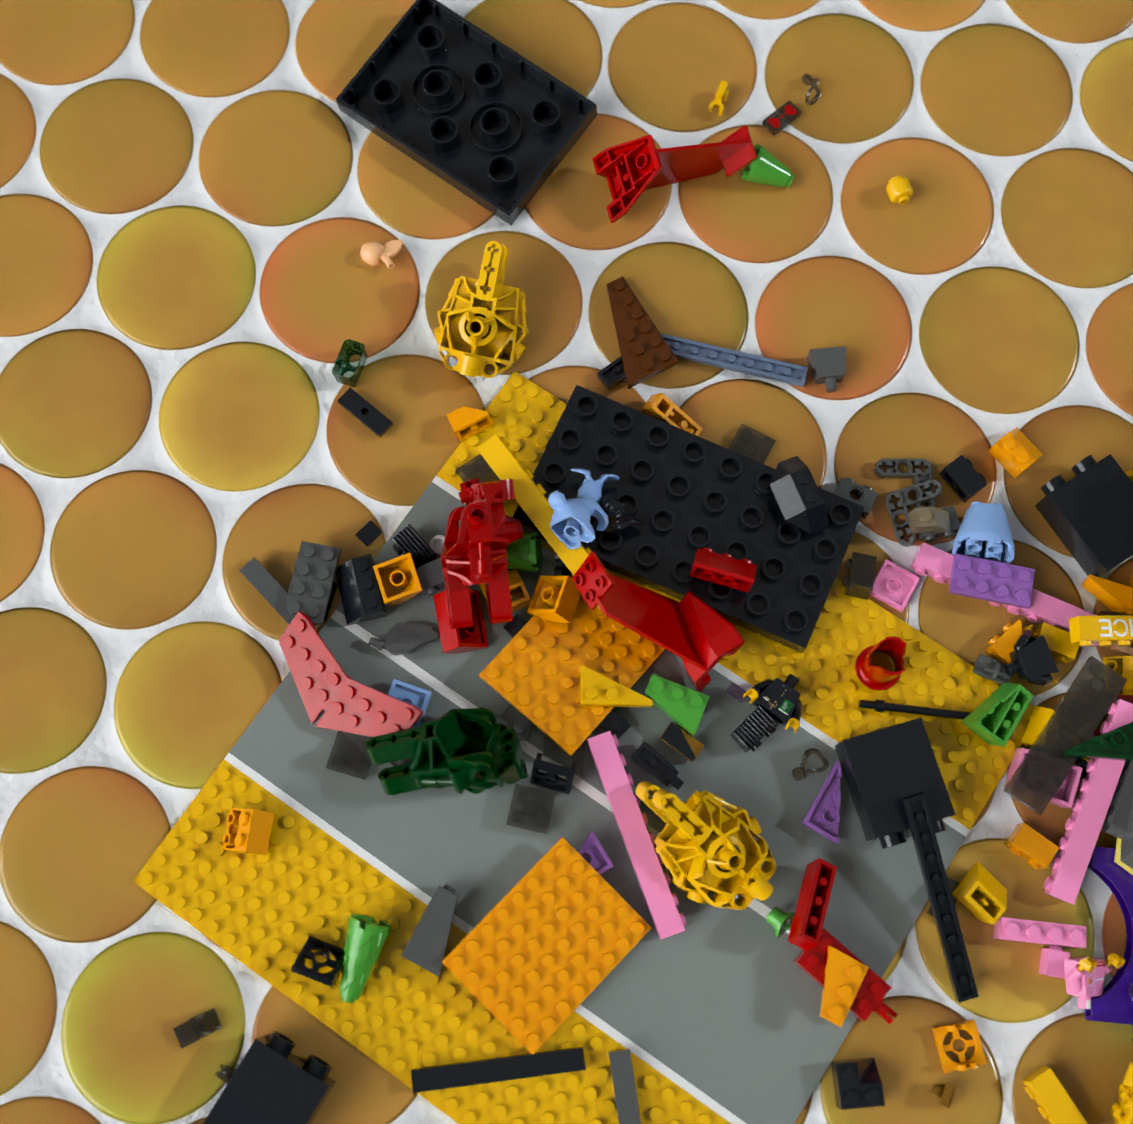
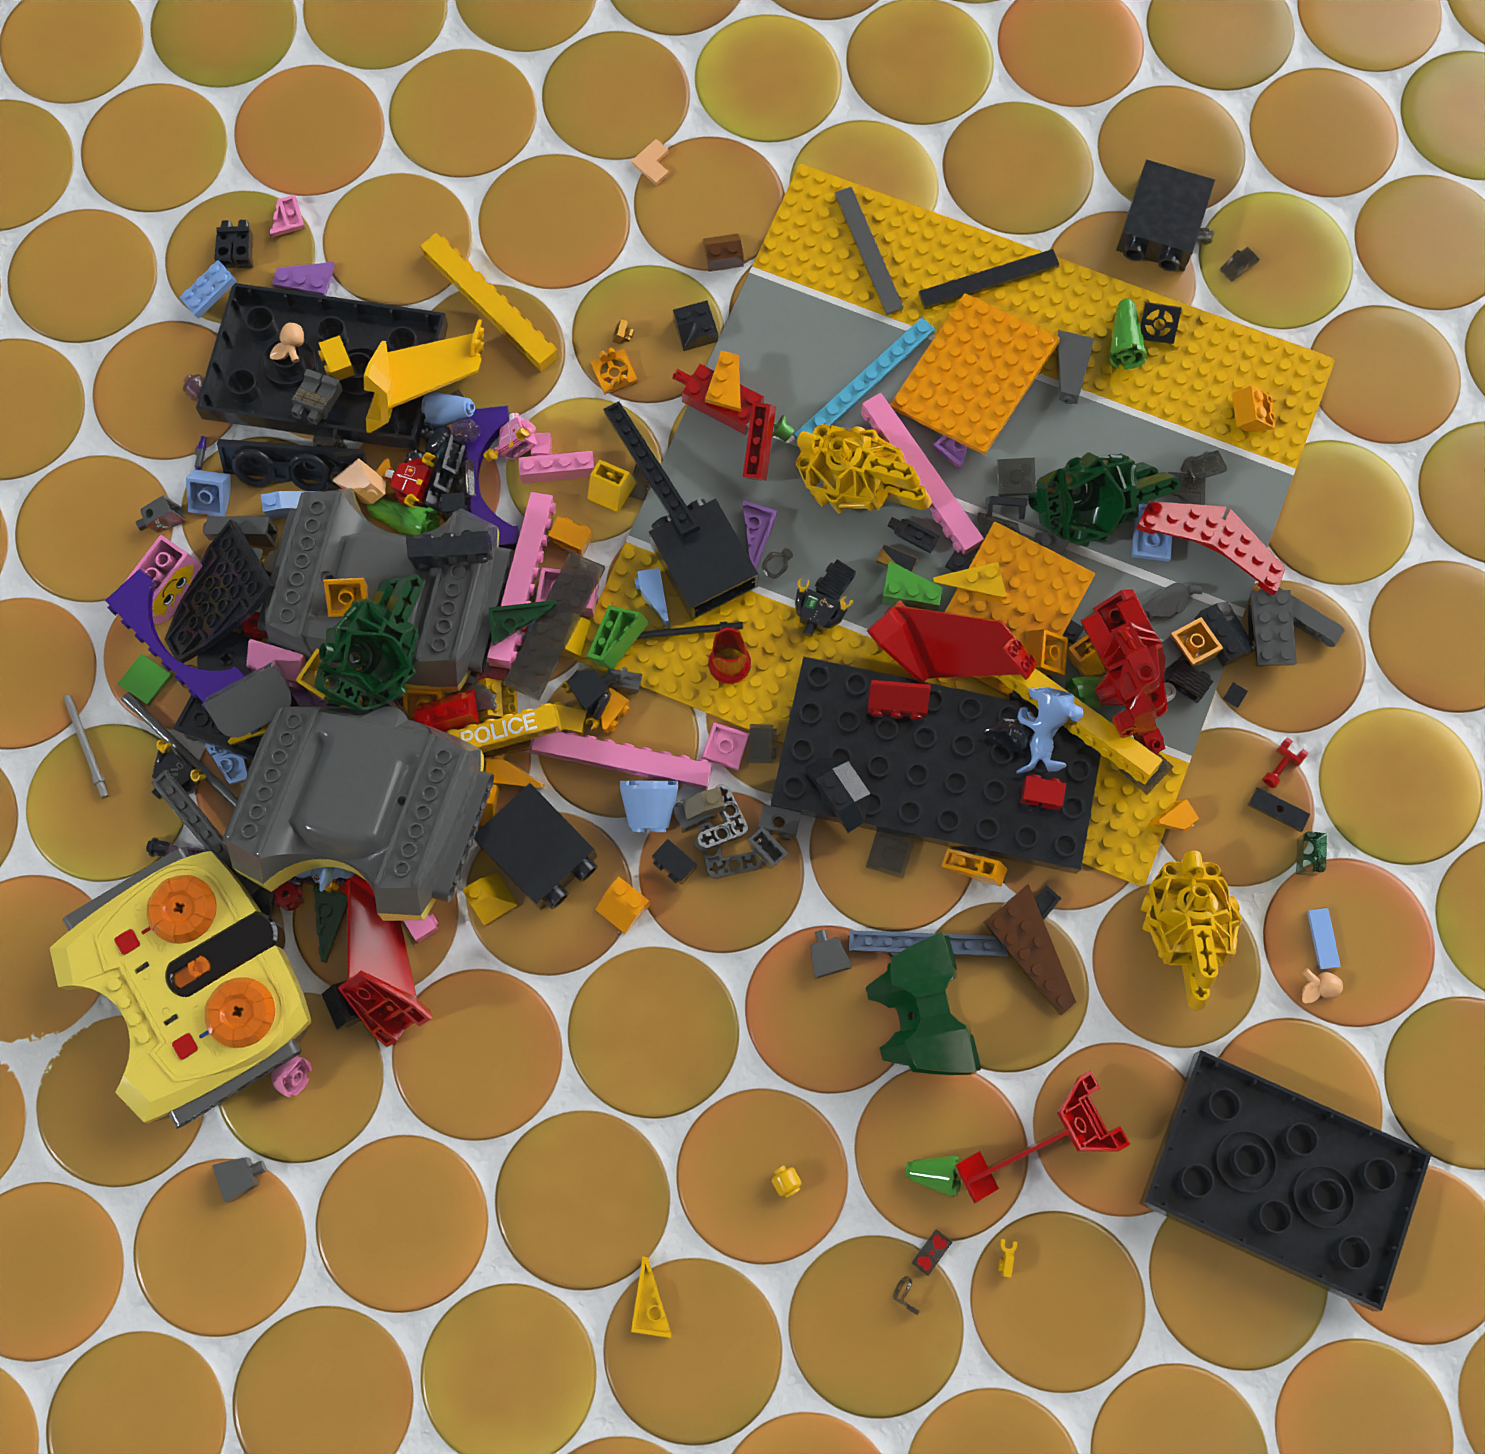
camera: 170 degrees right, 0 degrees up
clear purple tile [726,682,747,702] -> none
medium lavender plate [948,554,1035,609] -> none
none -> yellow wing [631,1256,672,1338]
none -> light blue slope [635,568,670,627]
none -> dark grey torso [748,827,788,869]
none -> medium azure plate [794,317,935,440]
none -> dark green piece [866,932,981,1075]
none -> red piece [1020,774,1066,810]
none -> clear smoke bracket [1180,450,1227,482]
none -> red bar [1262,737,1309,788]
none -> light blue tile [1307,908,1341,970]

